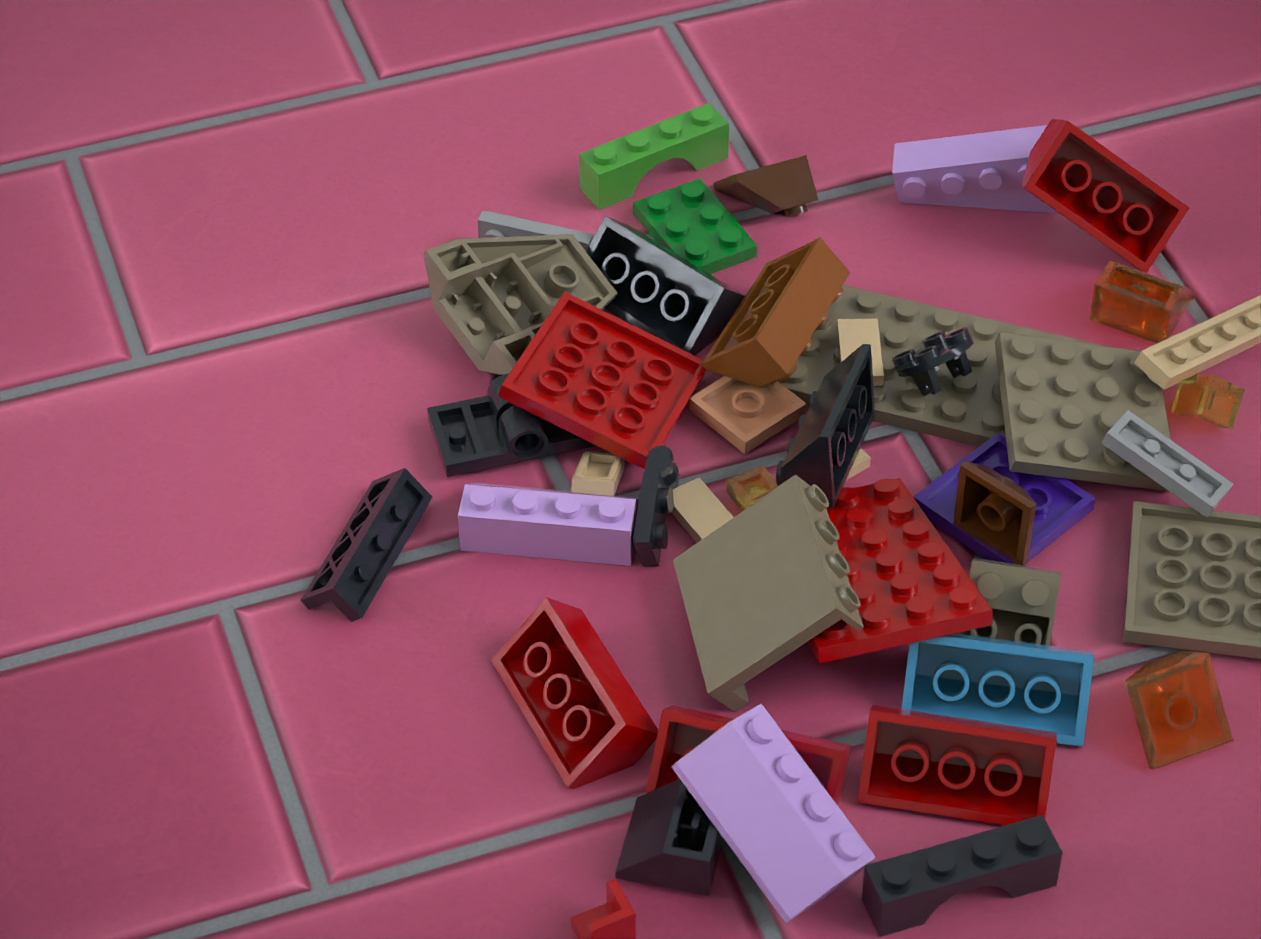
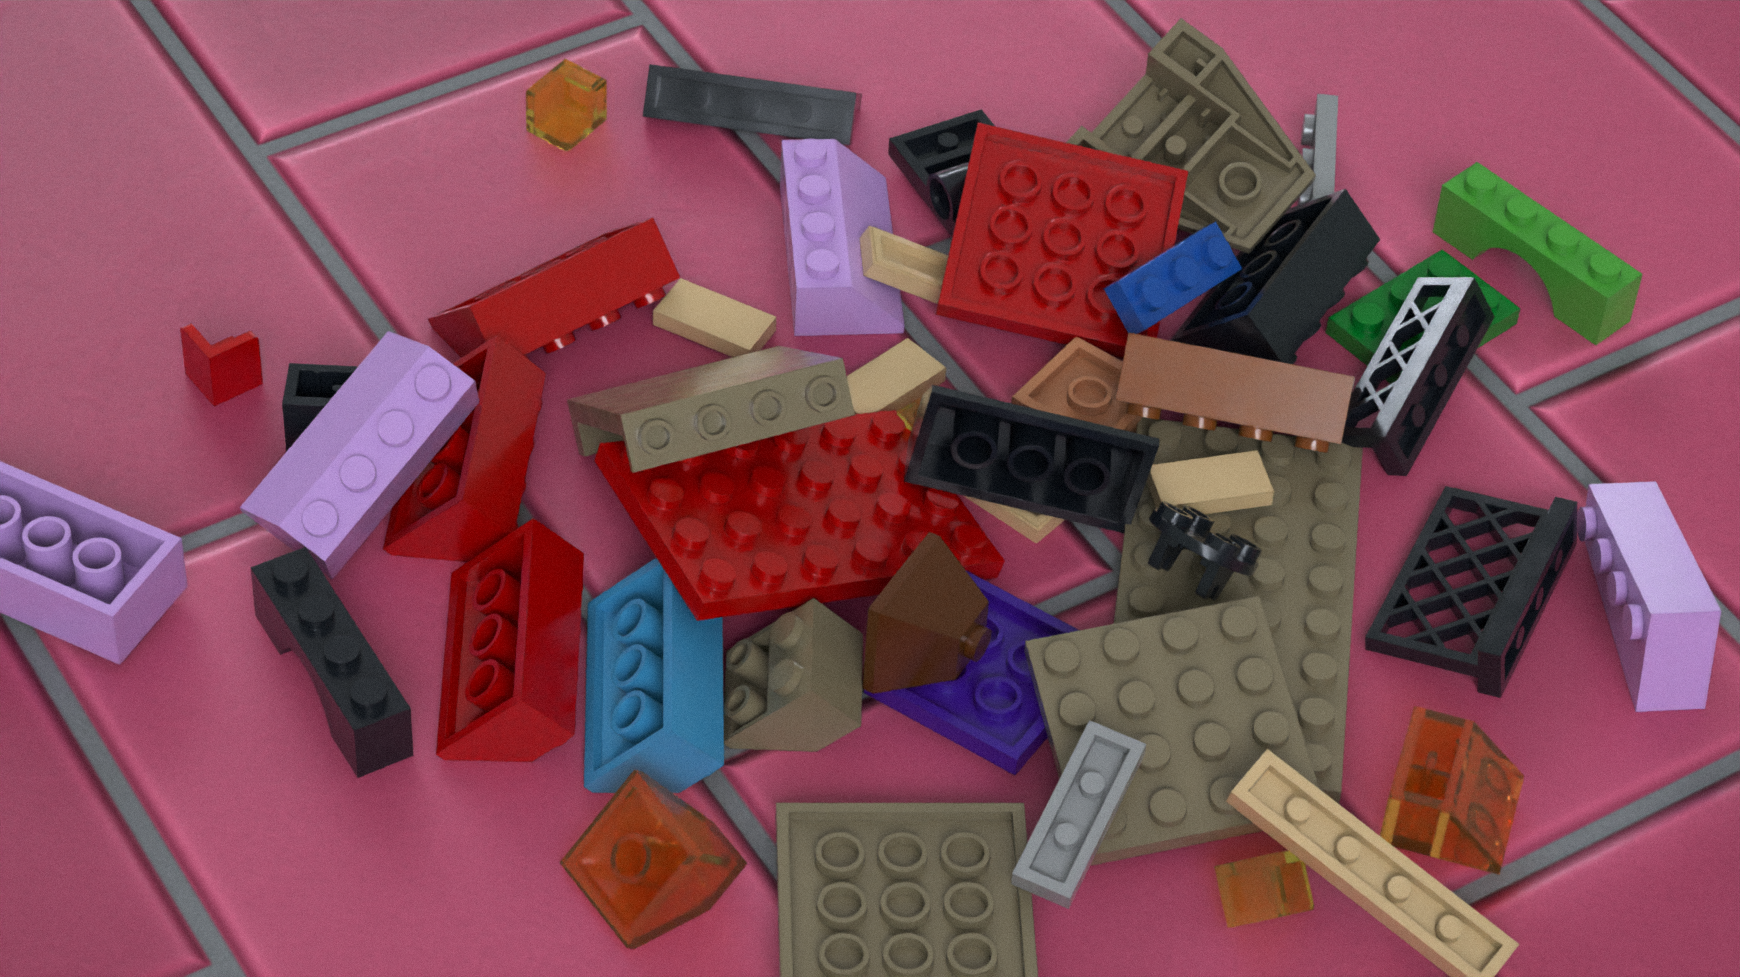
camera: 75 degrees right, 0 degrees up
black hinge [633,445,680,566] -> none
reddish brown slope [713,155,818,217] -> none
red slope [1021,119,1190,274] -> none
none -> clear yellow panel [526,59,607,151]
none -> tan tile [653,278,776,357]
none -> blue plate [1104,221,1242,334]
none -> black fence [1342,277,1495,476]
none -> black fence [1365,486,1578,698]

